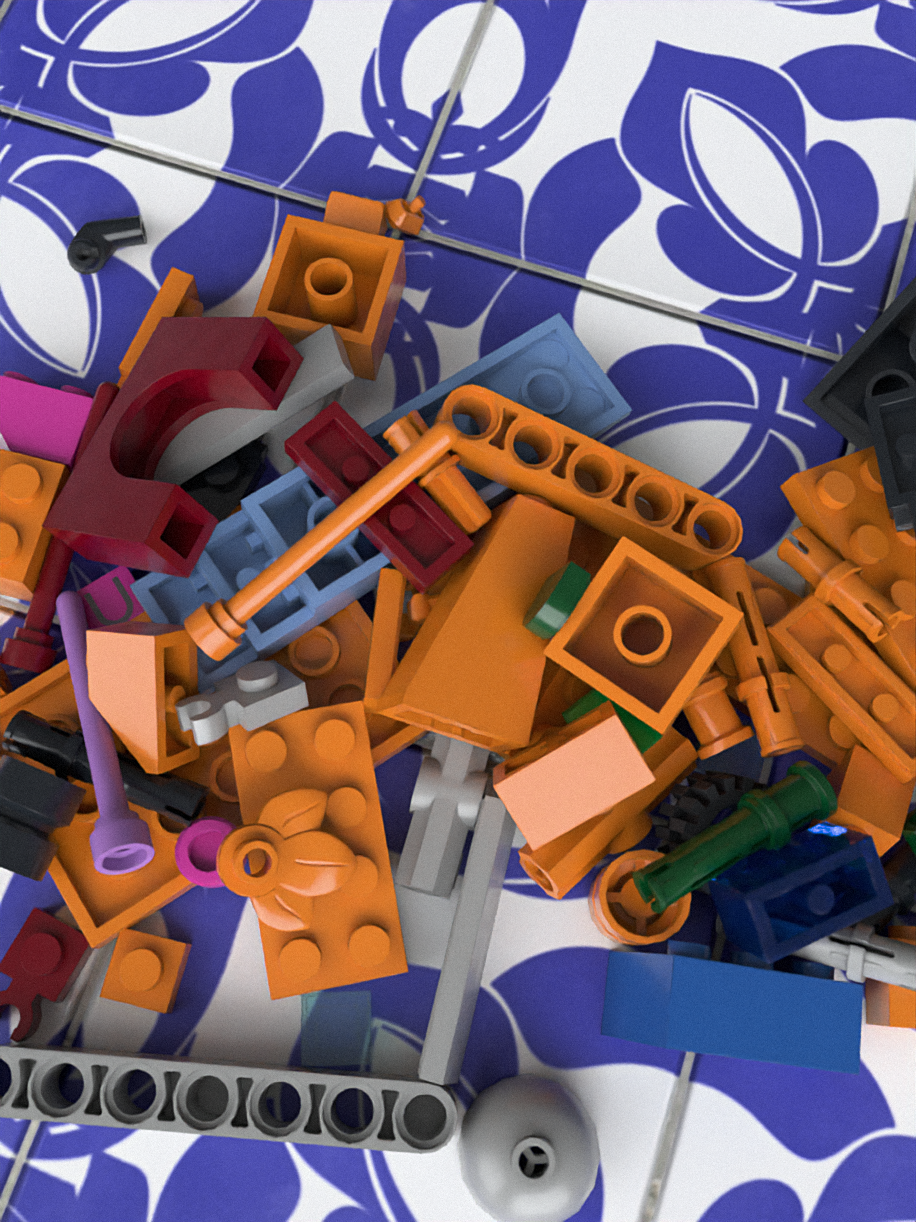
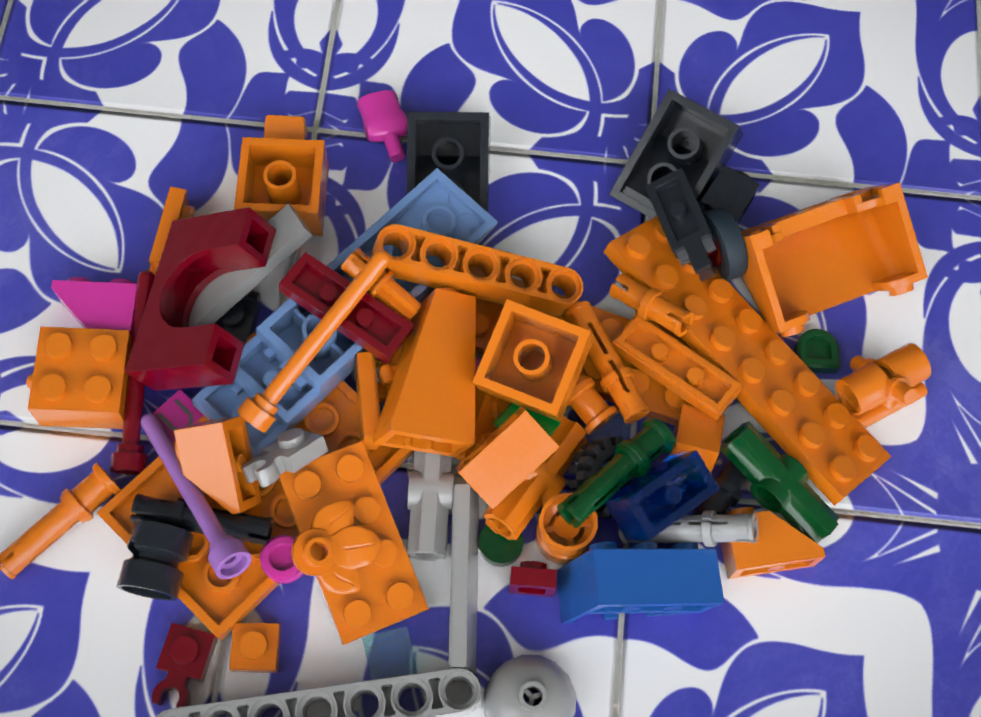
camera: 15 degrees left, 5 degrees down
black arm [67,215,147,275] -> none
orange rock [385,195,426,235] -> none
dark green tile [522,561,591,640] -> none
none -> dark pink piece [357,90,407,162]
none -> black slope [407,111,491,212]
none -> dark green tile [479,525,524,567]
none -> dark red plate [508,561,557,597]

